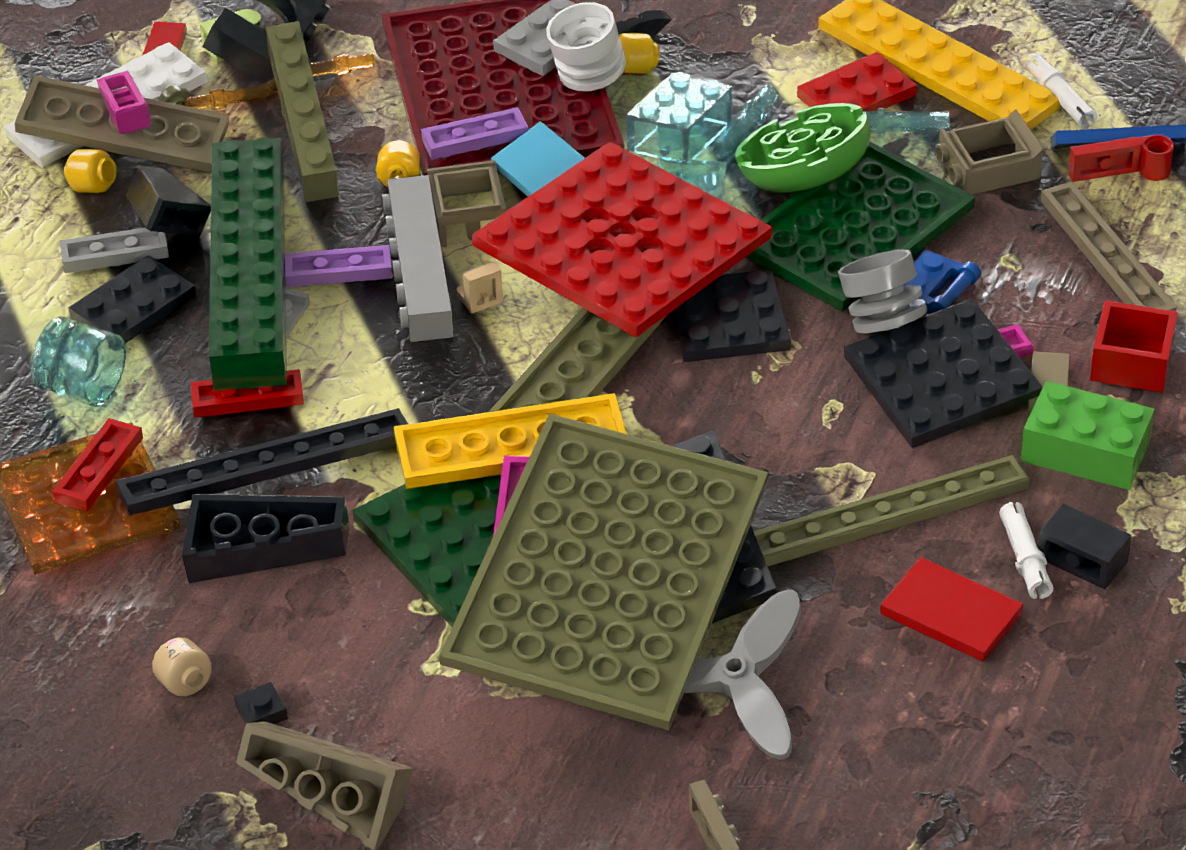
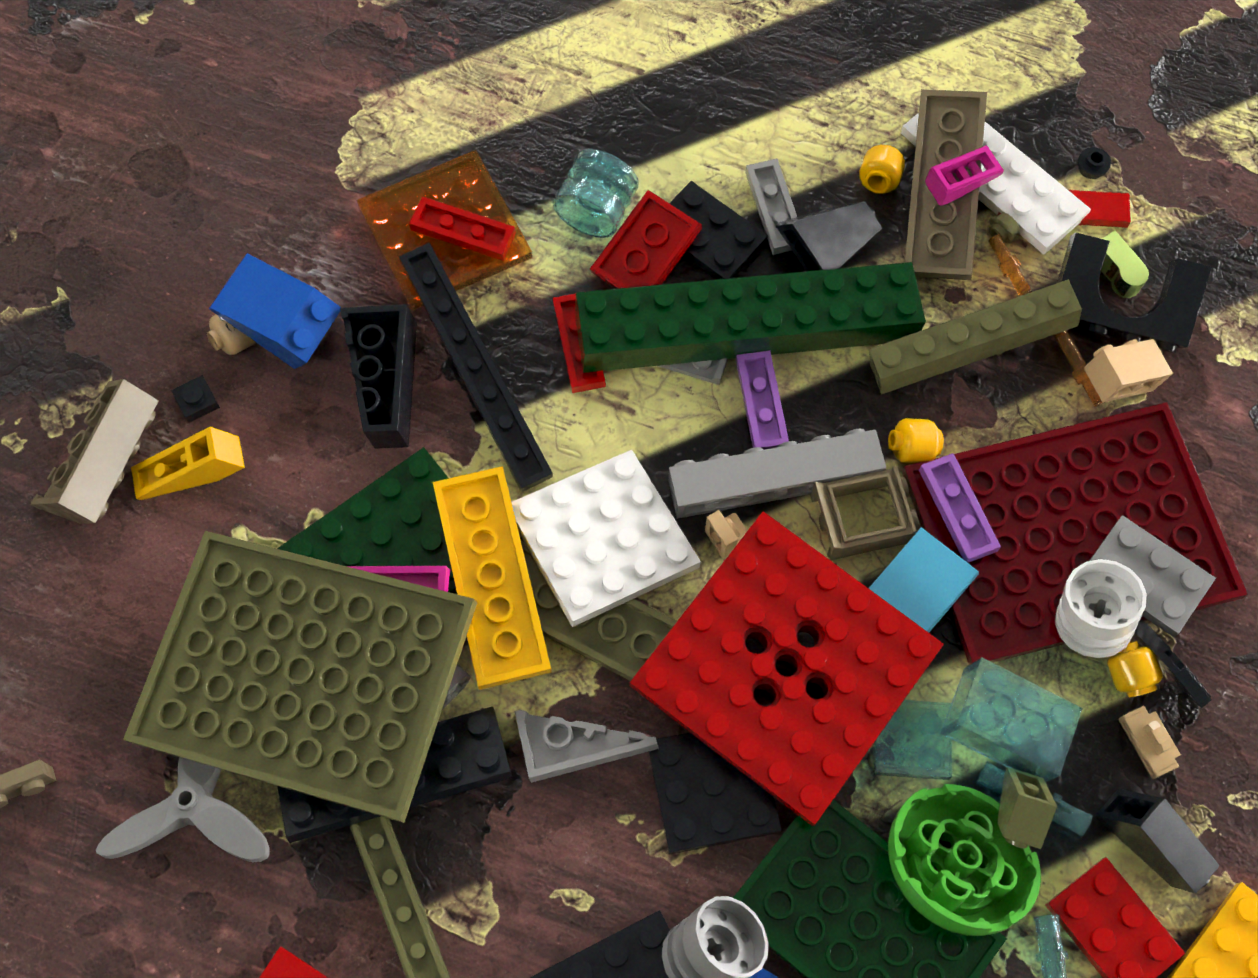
camera: 85 degrees right, 25 degrees up
none -> yellow slope [131,426,245,500]
none -> blue slope [209,253,341,369]
none -> white plate [511,450,701,627]
none -> light grey wing [515,710,659,783]
none -> red tile [590,190,703,289]
none -> olive slope [997,767,1057,849]
none -> black plate [1078,147,1111,179]
none -> tan brick [1084,339,1173,403]
none -> black slope [1095,789,1220,894]
none -> tan piece [1118,706,1181,780]

